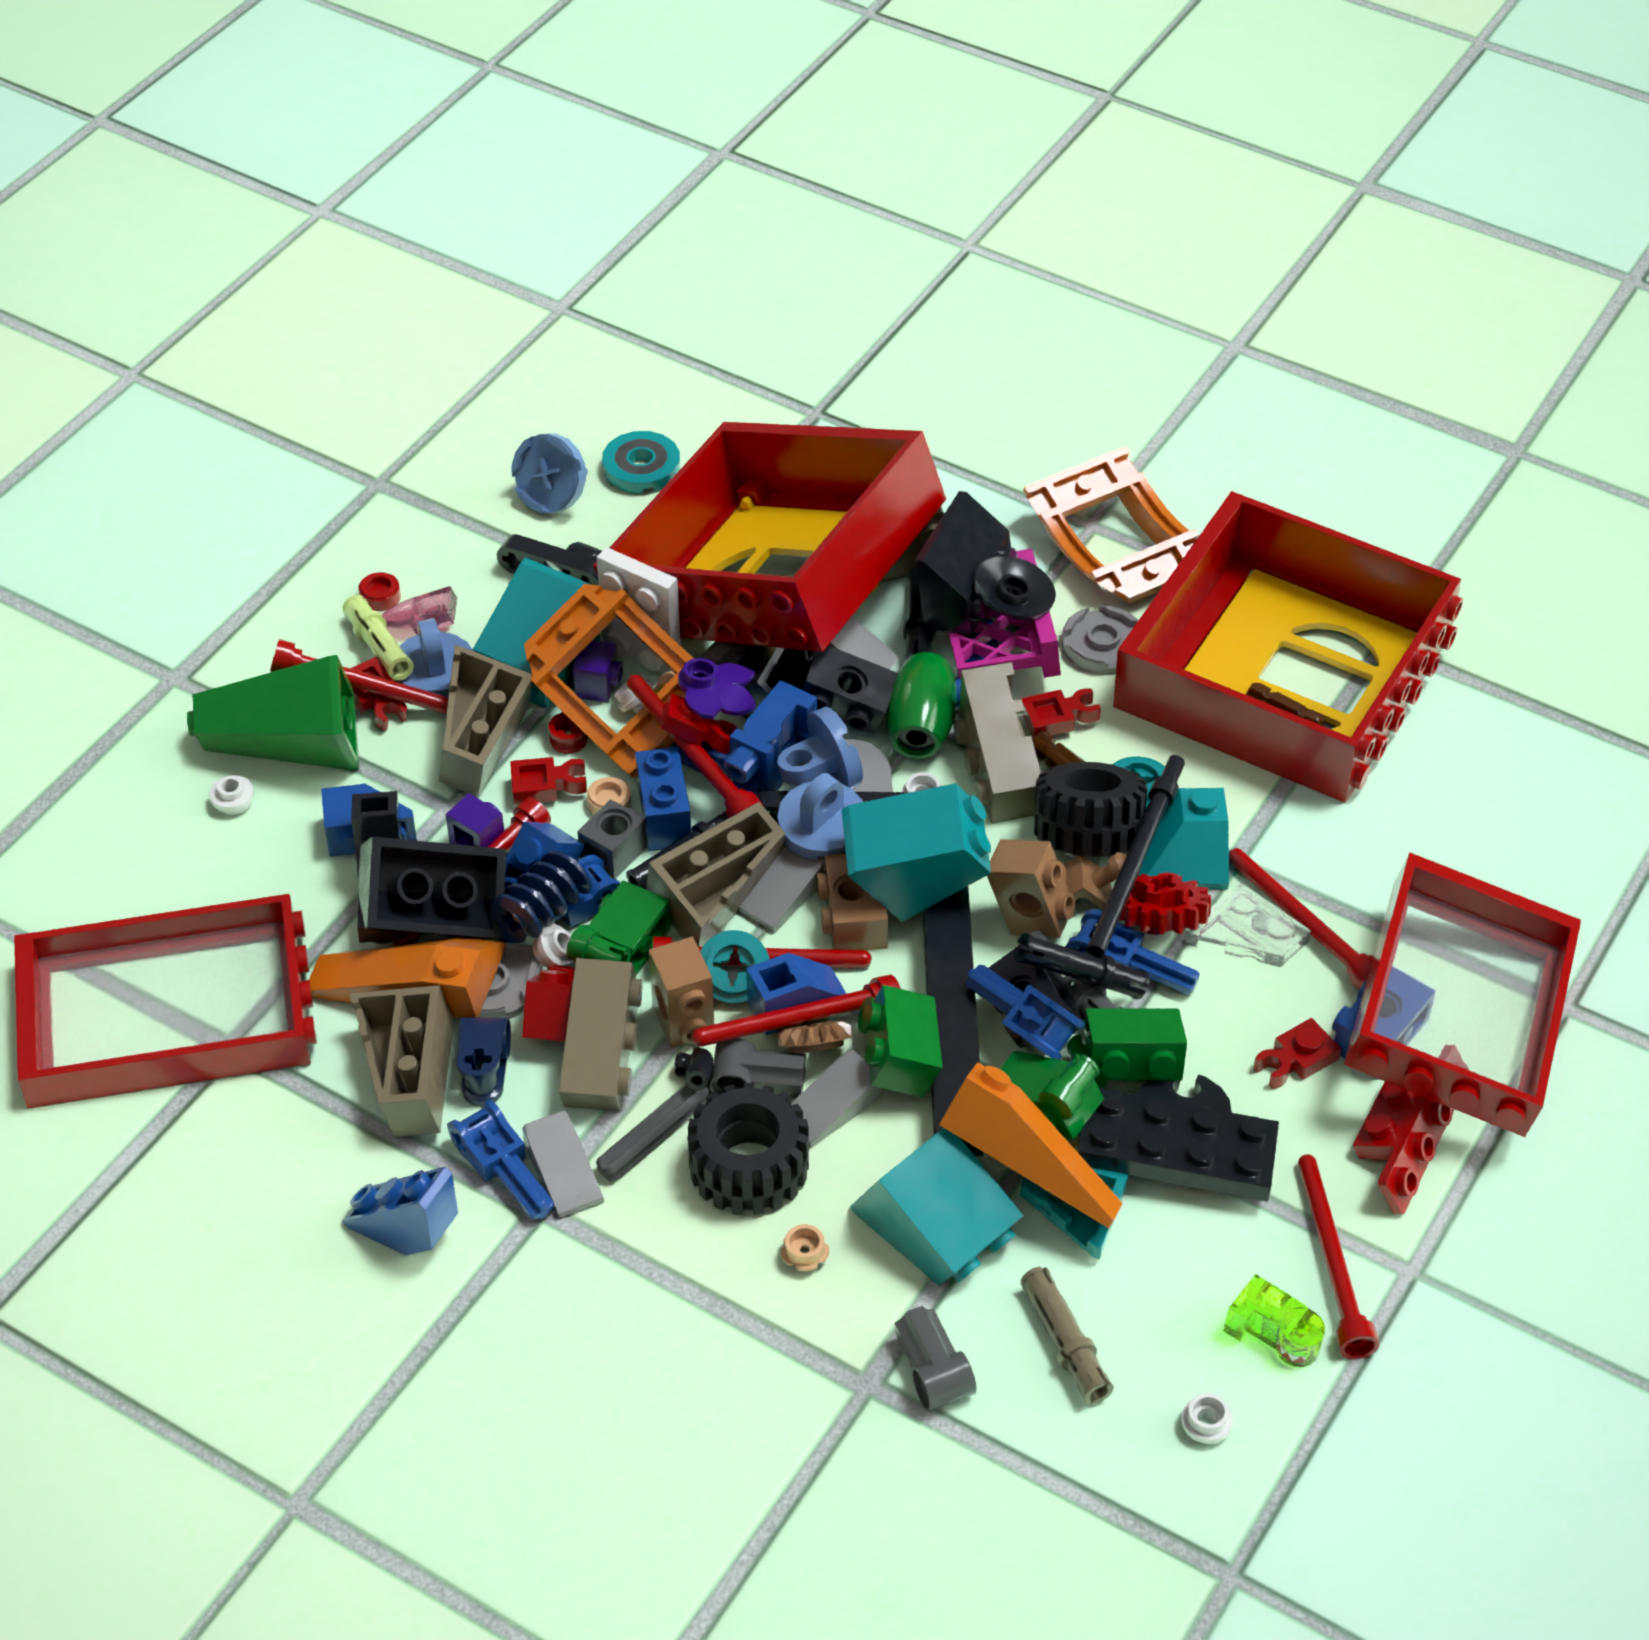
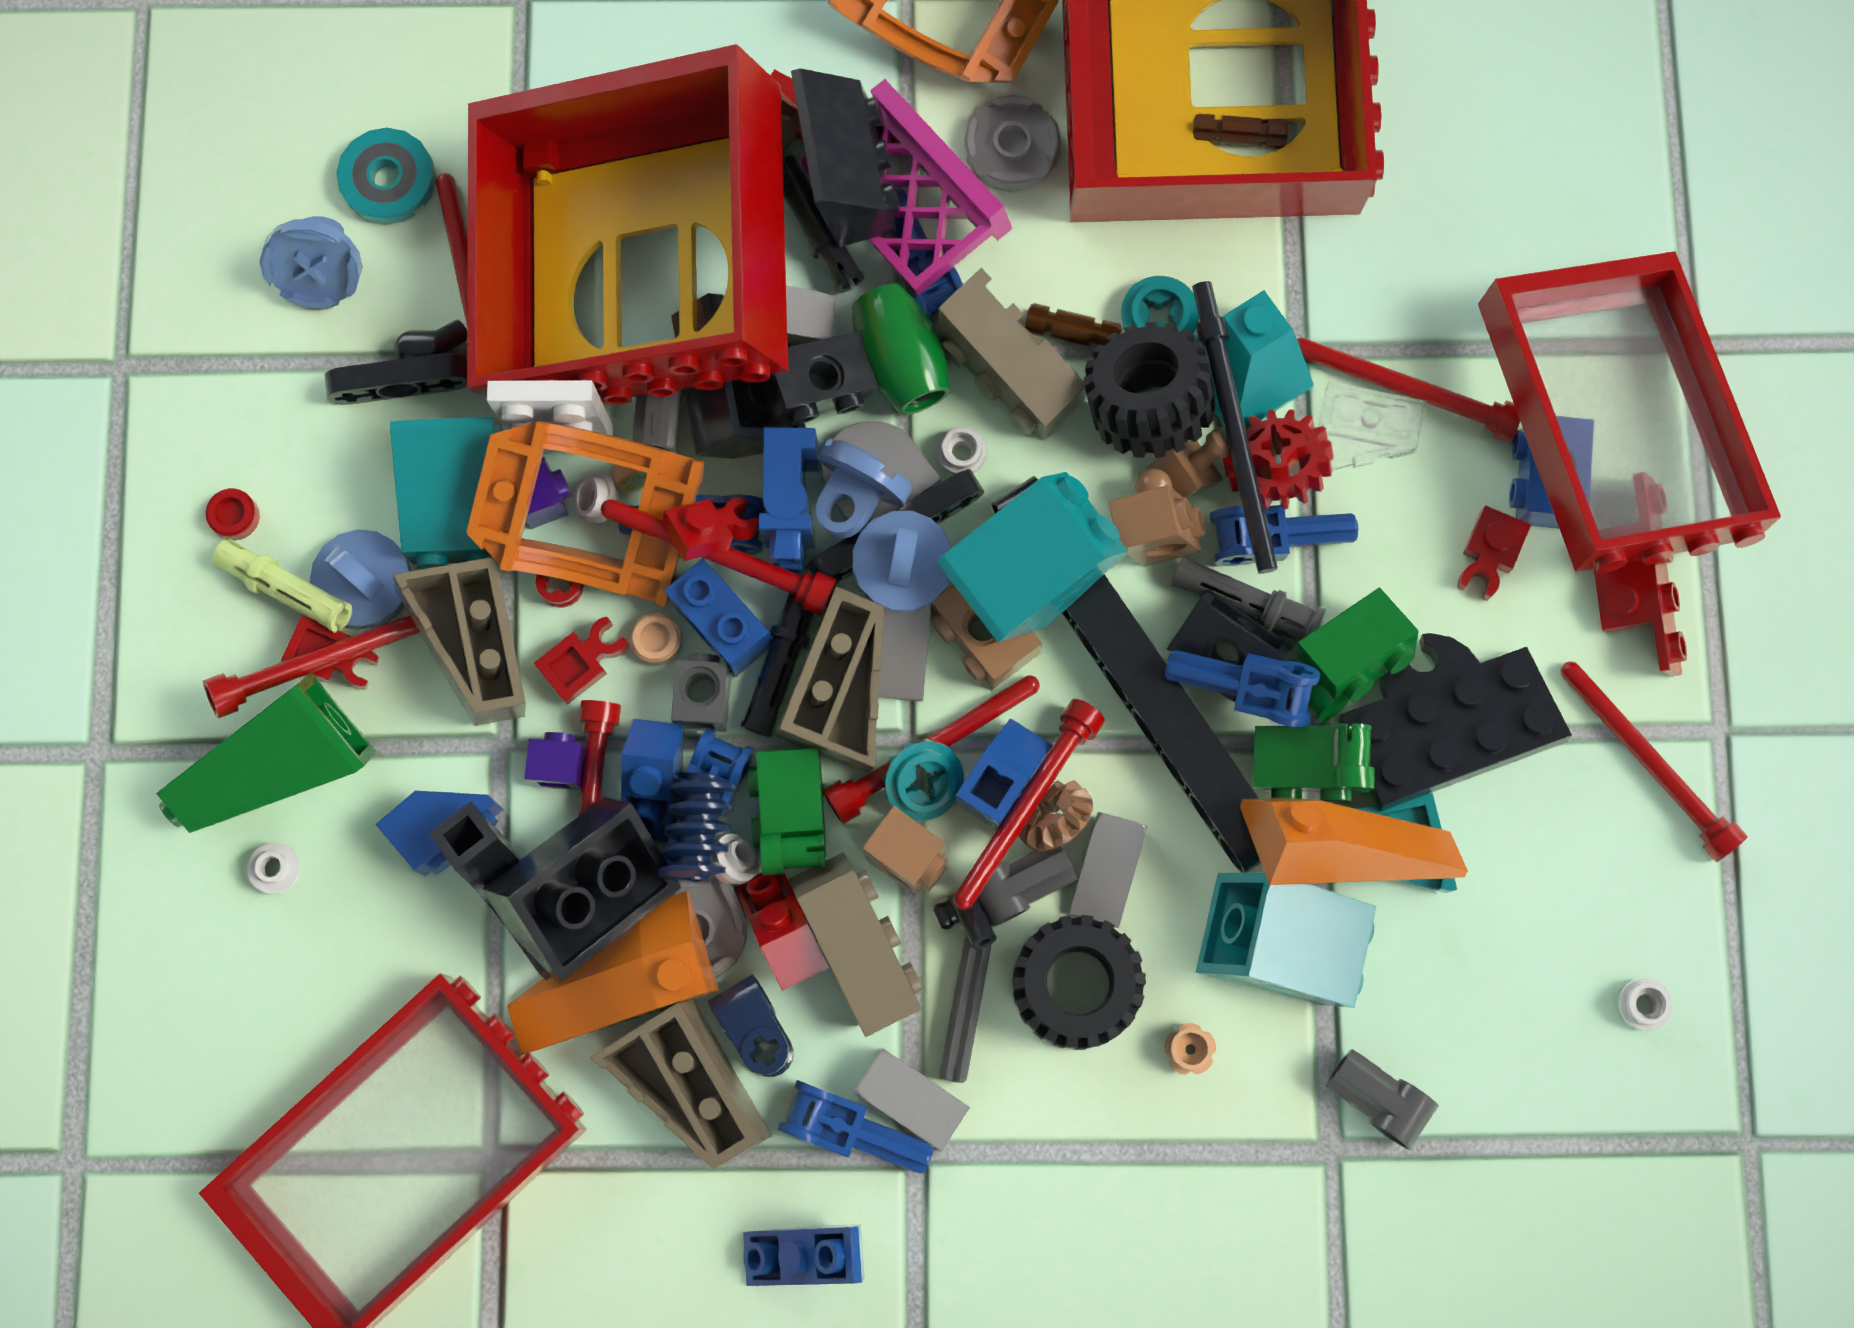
camera: 30 degrees left, 30 degrees up
clear pink plate [381,586,458,635] -> none
dark purple plate [678,658,756,719] -> none
green hinge [858,985,943,1097] -> none
black dish [973,556,1056,620] -> none
black pin [1014,933,1149,1000] -> none
dark tan pin [1020,1266,1114,1404] -> none
red plate [1021,688,1101,737] -> none
clear neon green leg [1223,1274,1326,1367] -> none

